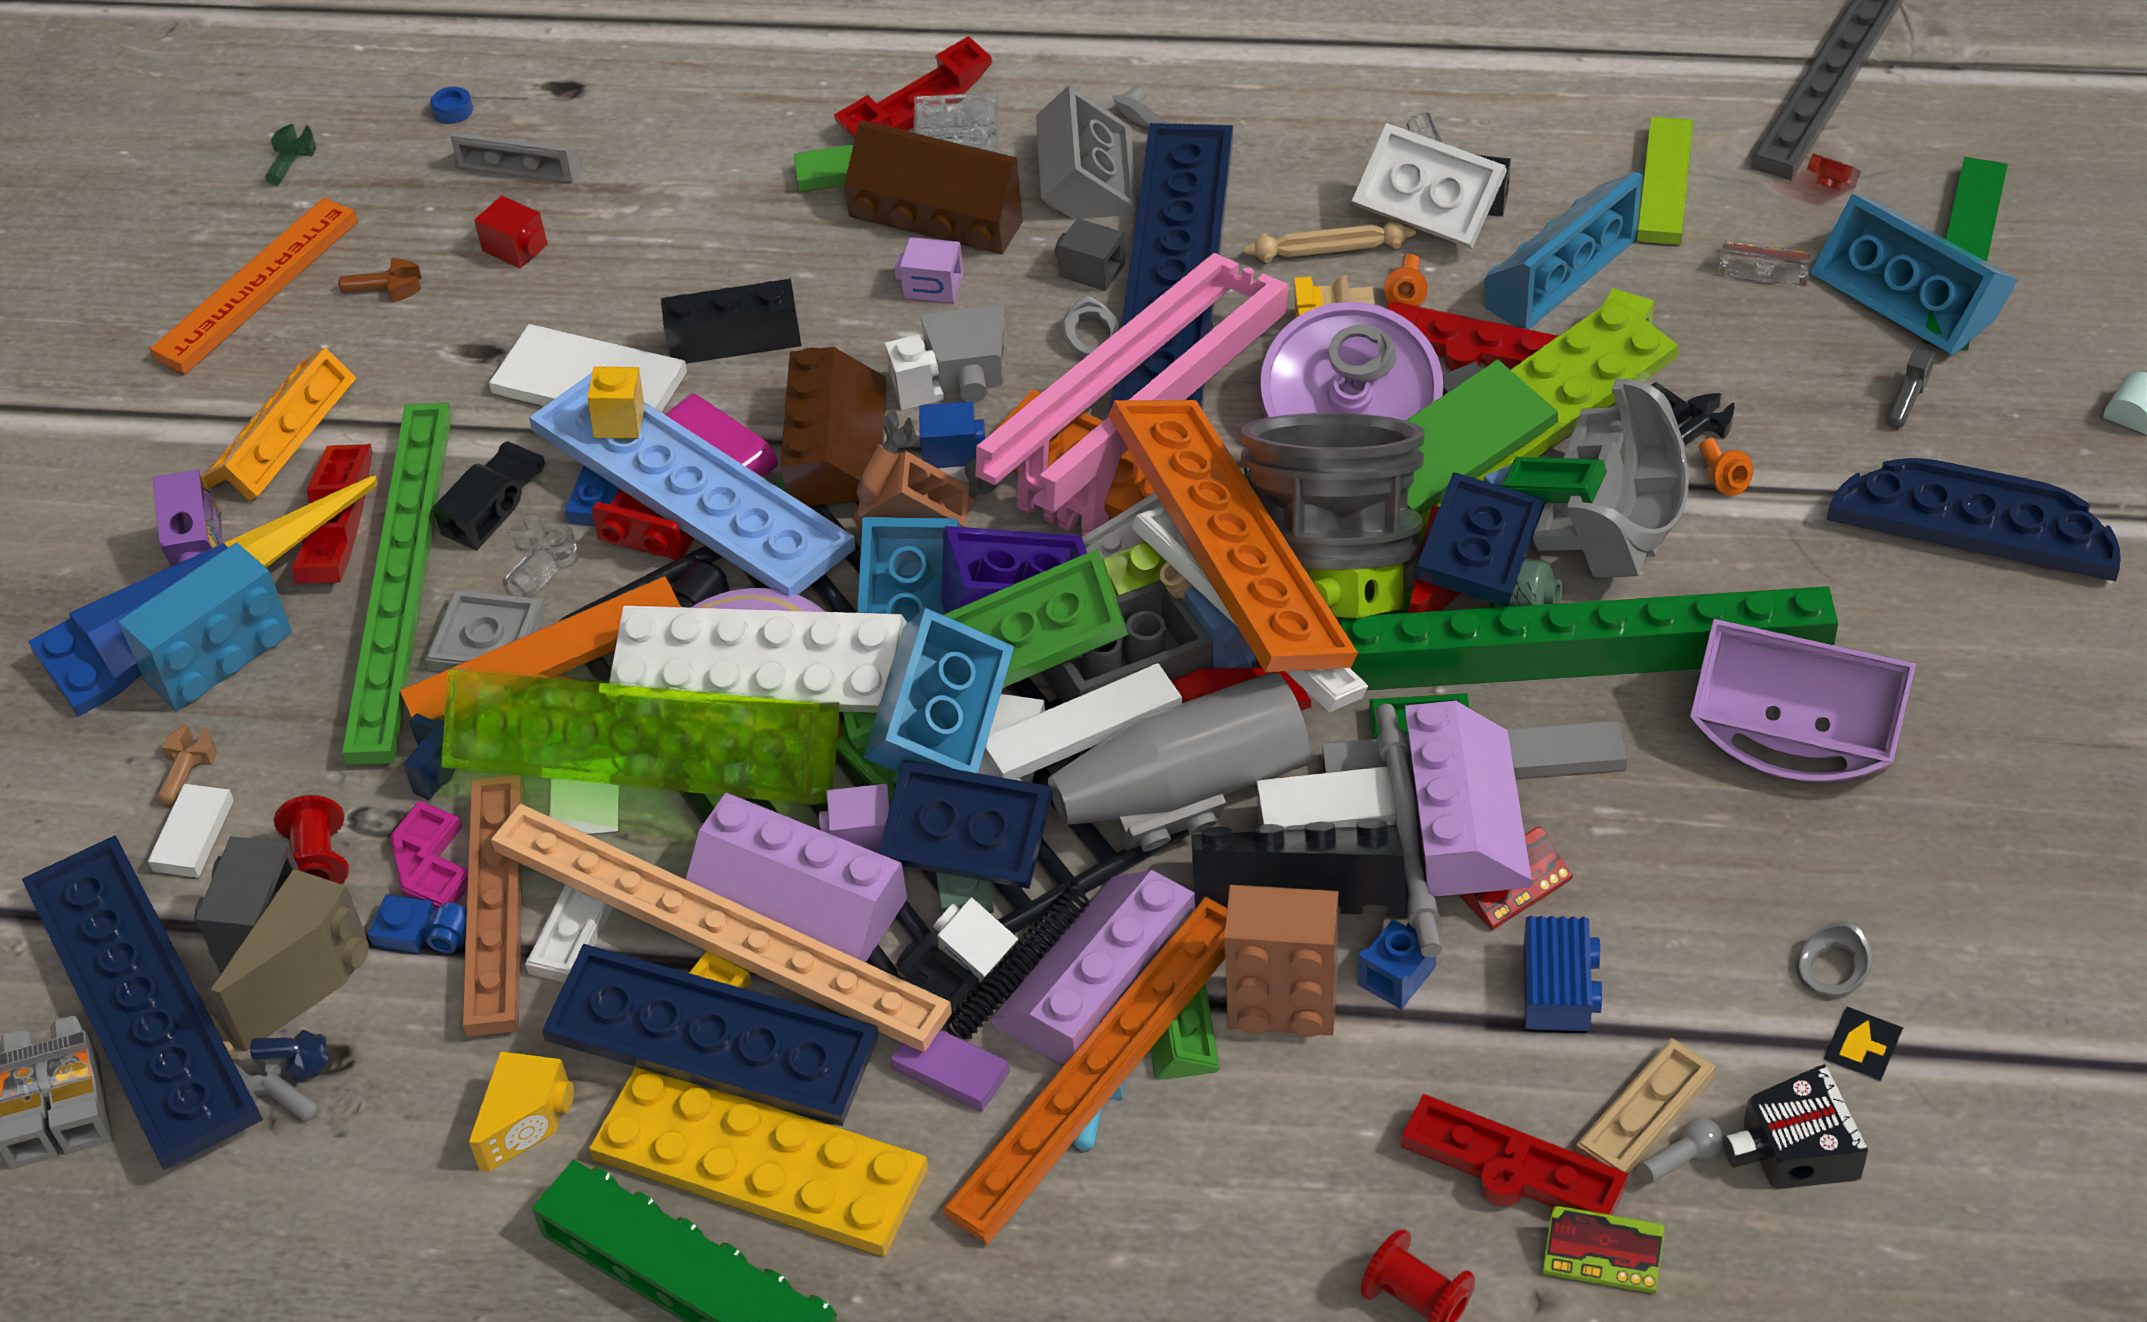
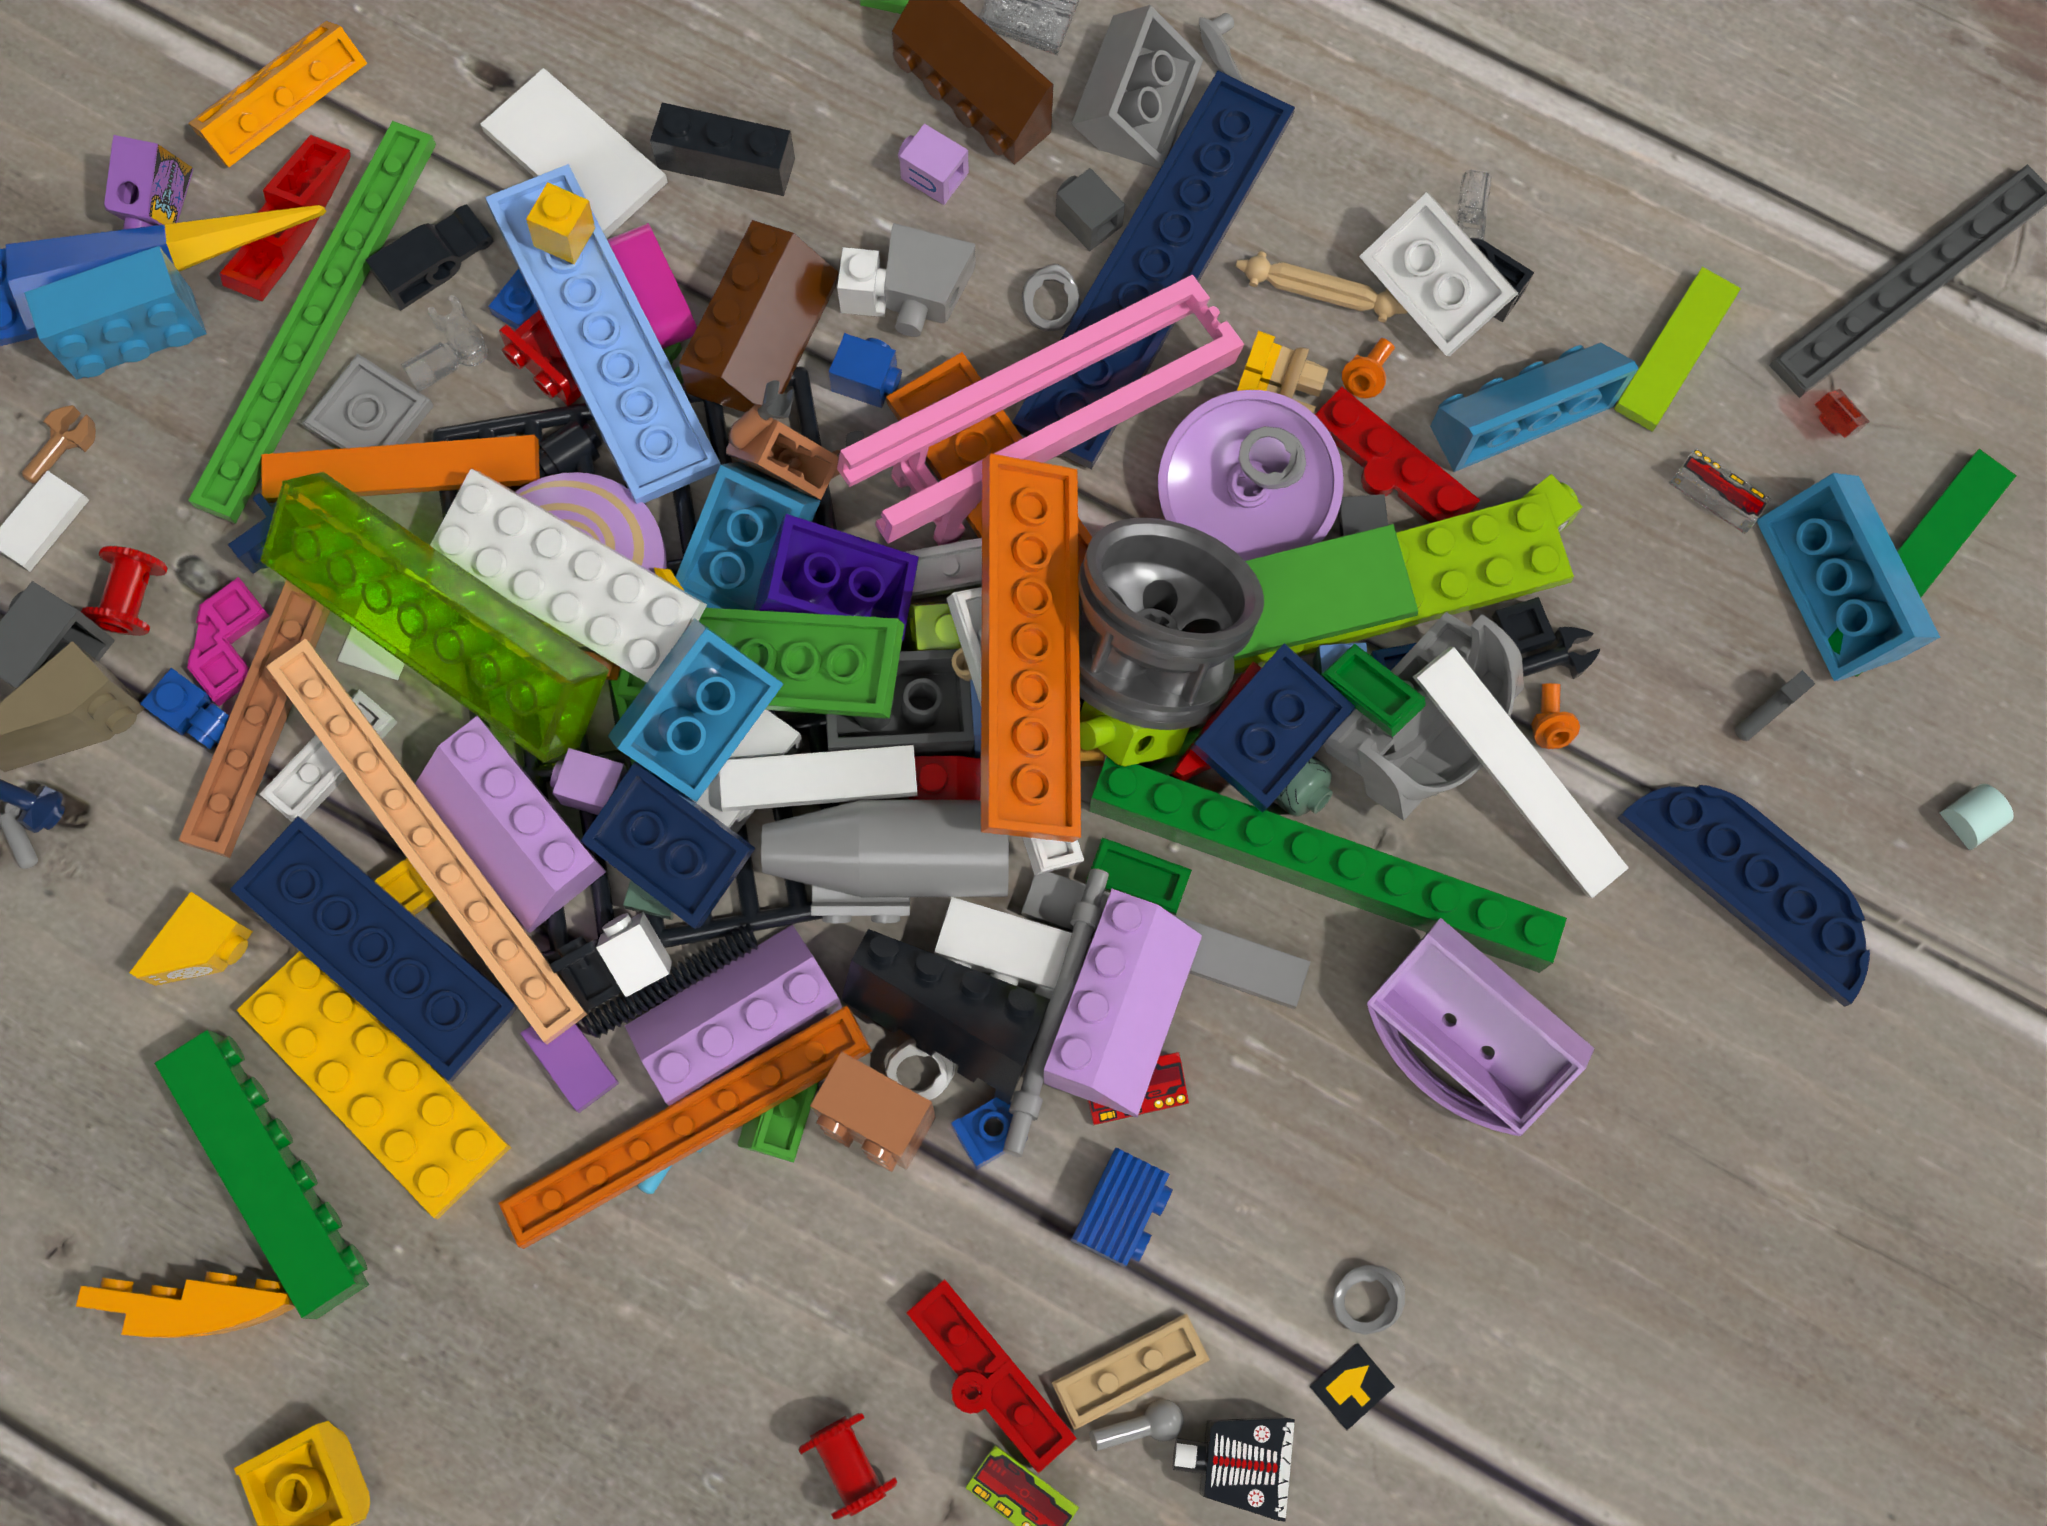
camera: 15 degrees right, 25 degrees up
none -> white tile [1413,646,1629,898]

